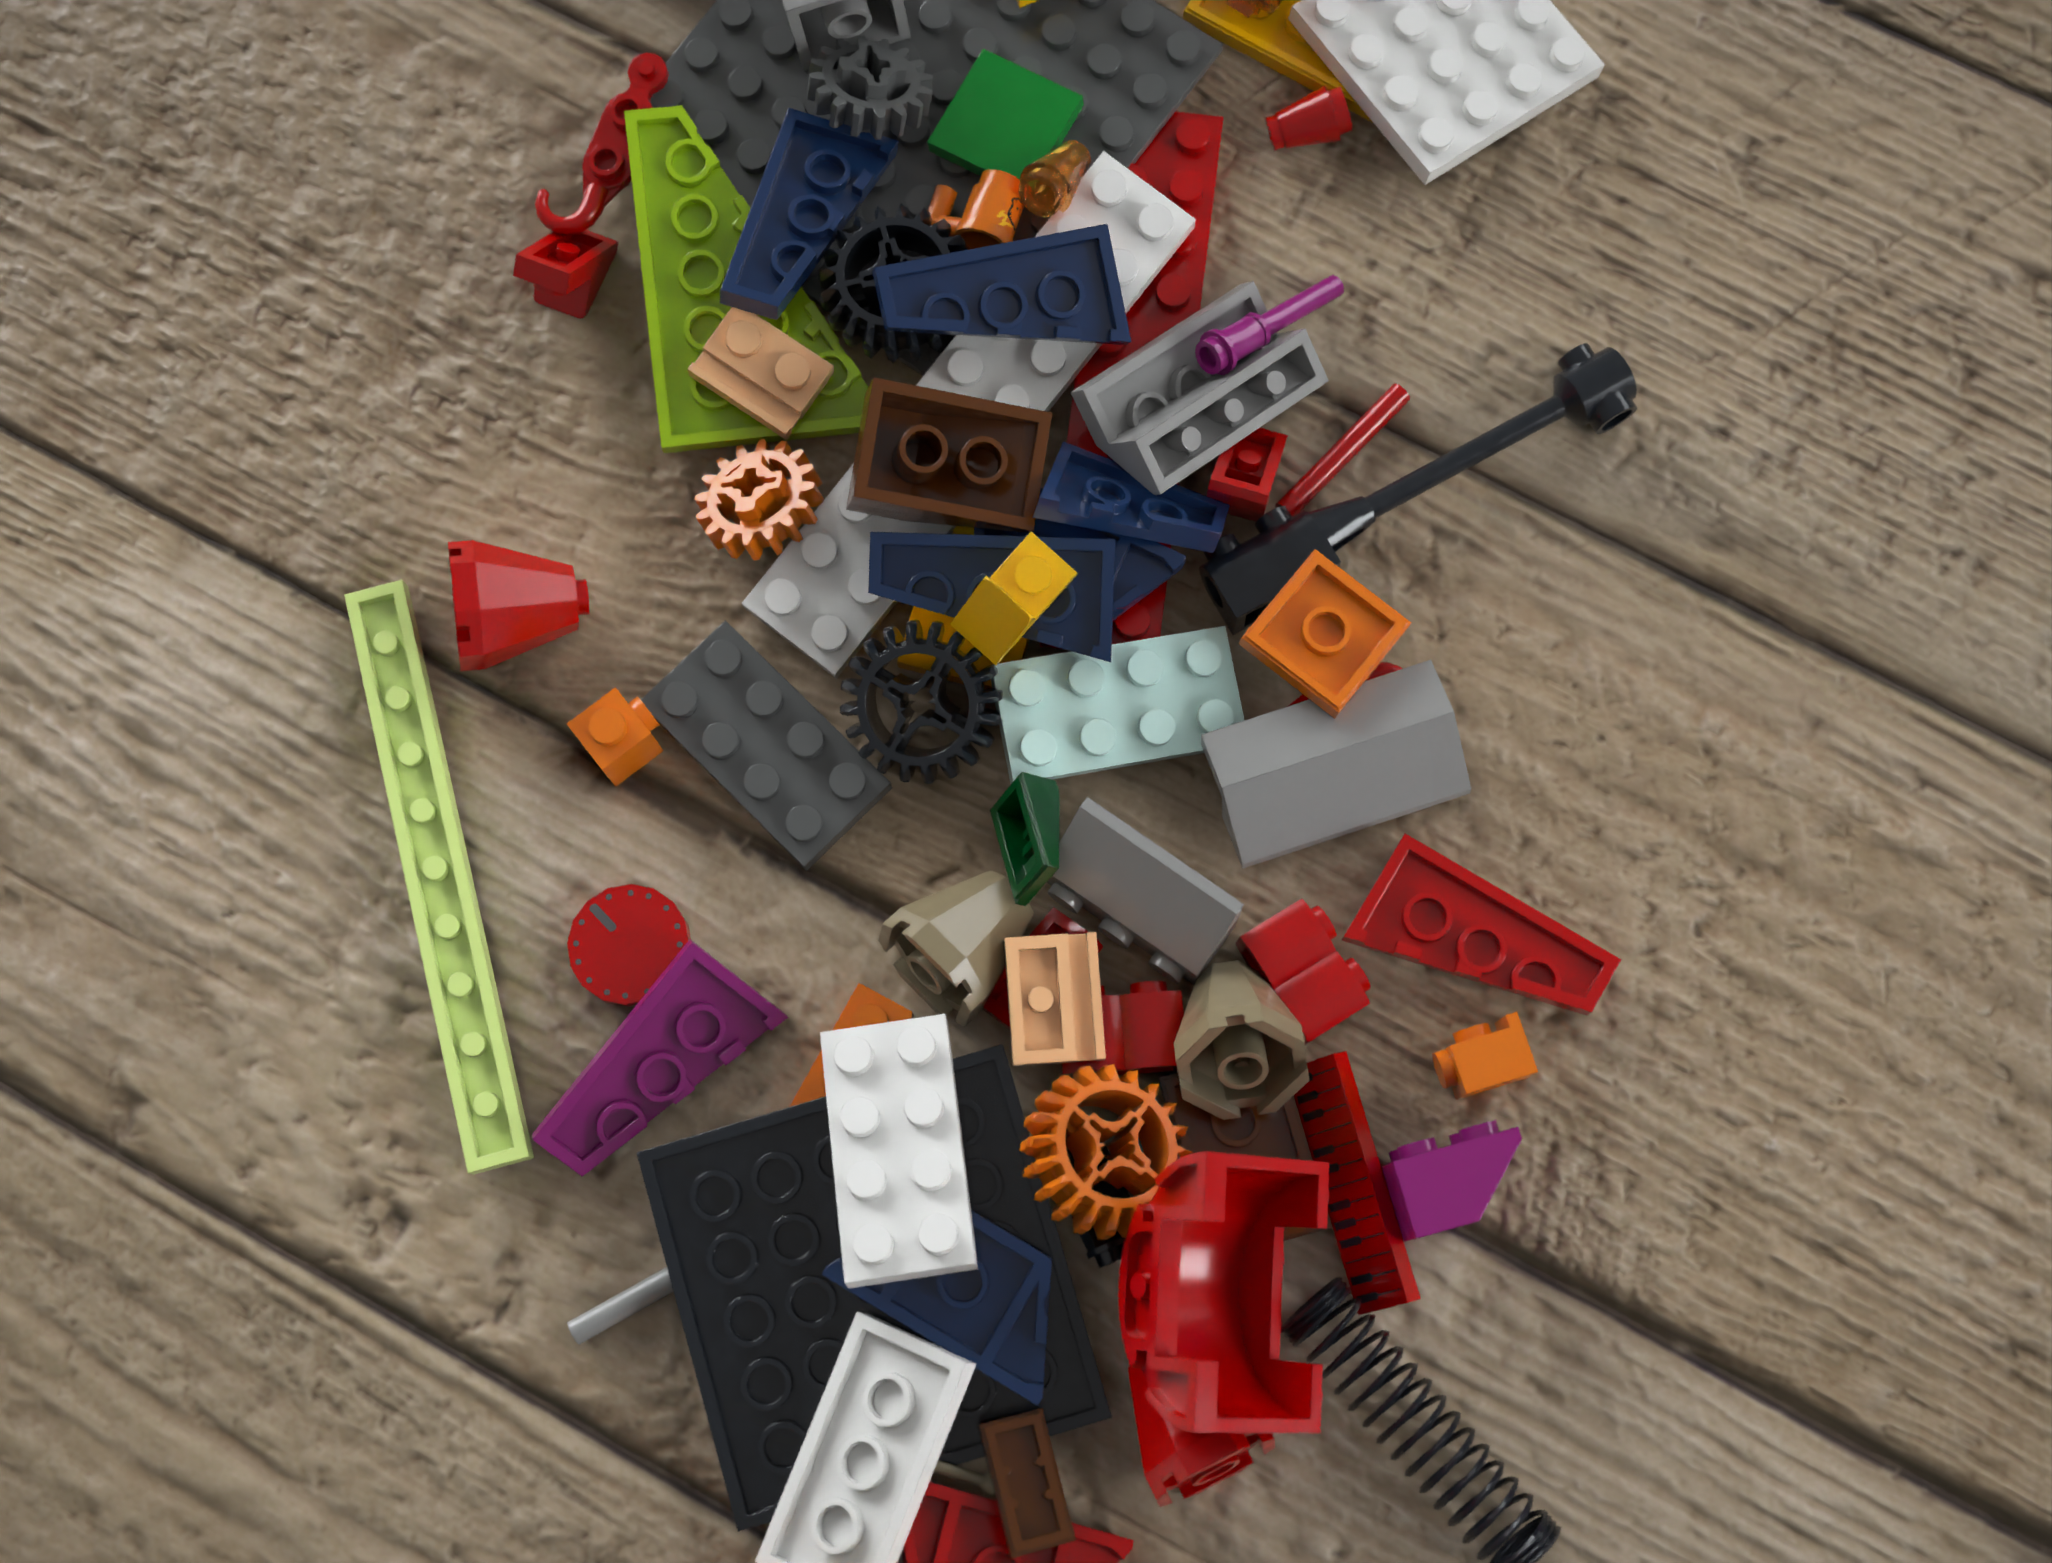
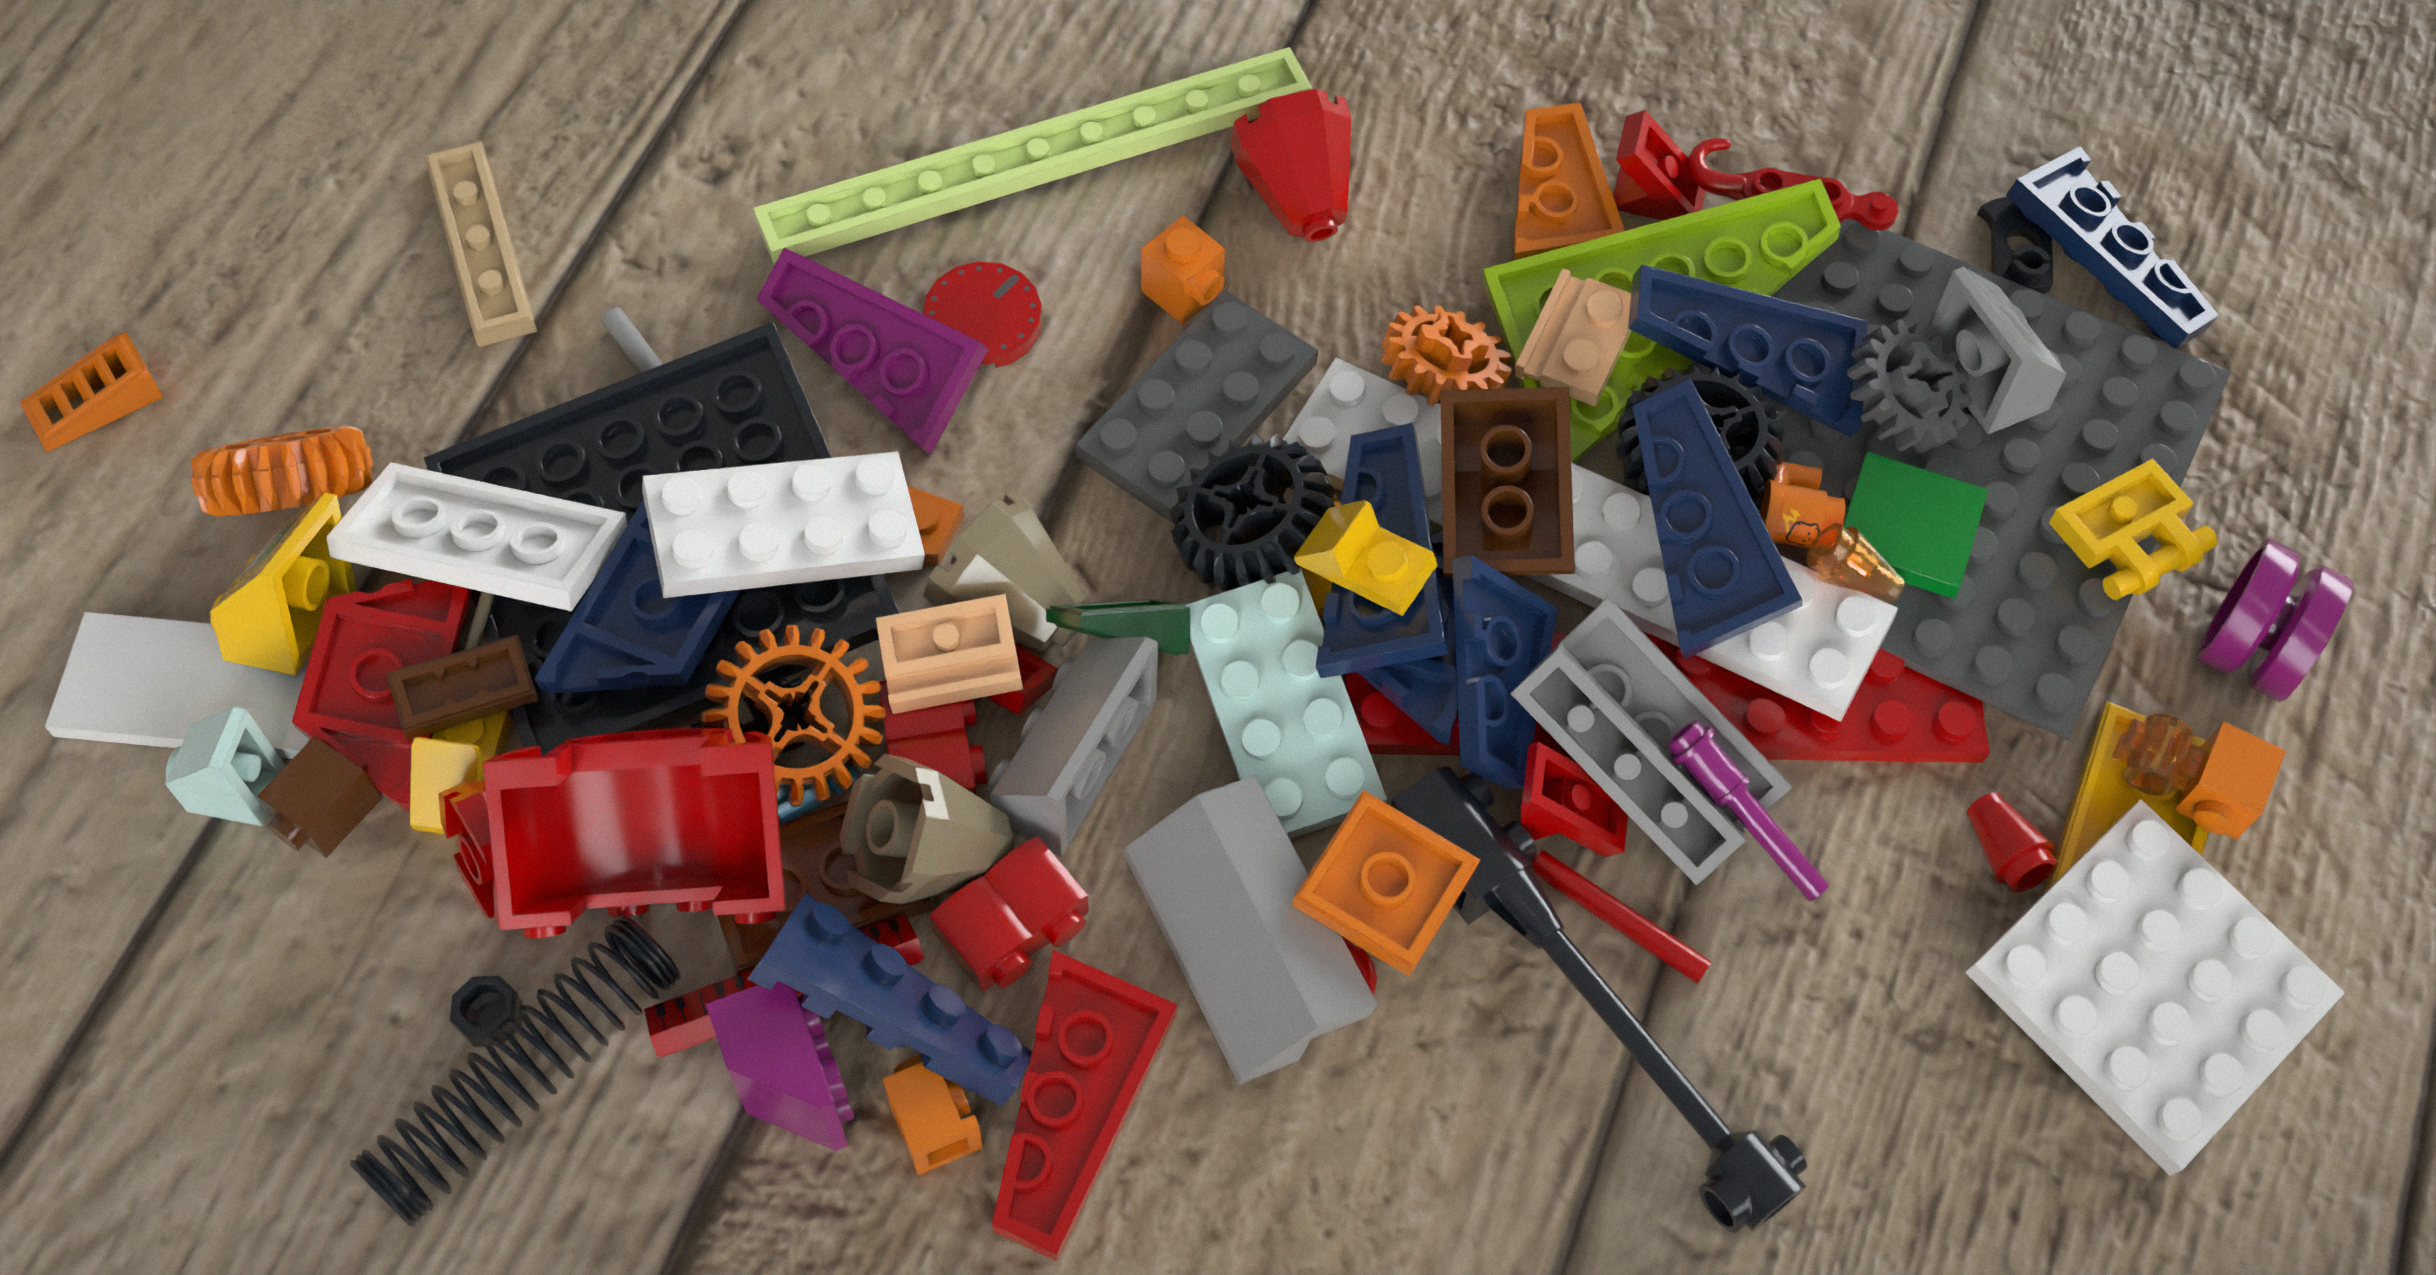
camera: 75 degrees right, 15 degrees down
none -> yellow slope [410,710,513,836]
none -> tan tile [424,141,537,347]
none -> black tile [450,976,523,1047]
none -> dark blue wing [747,893,1032,1106]
none -> orange wing [1512,102,1625,261]

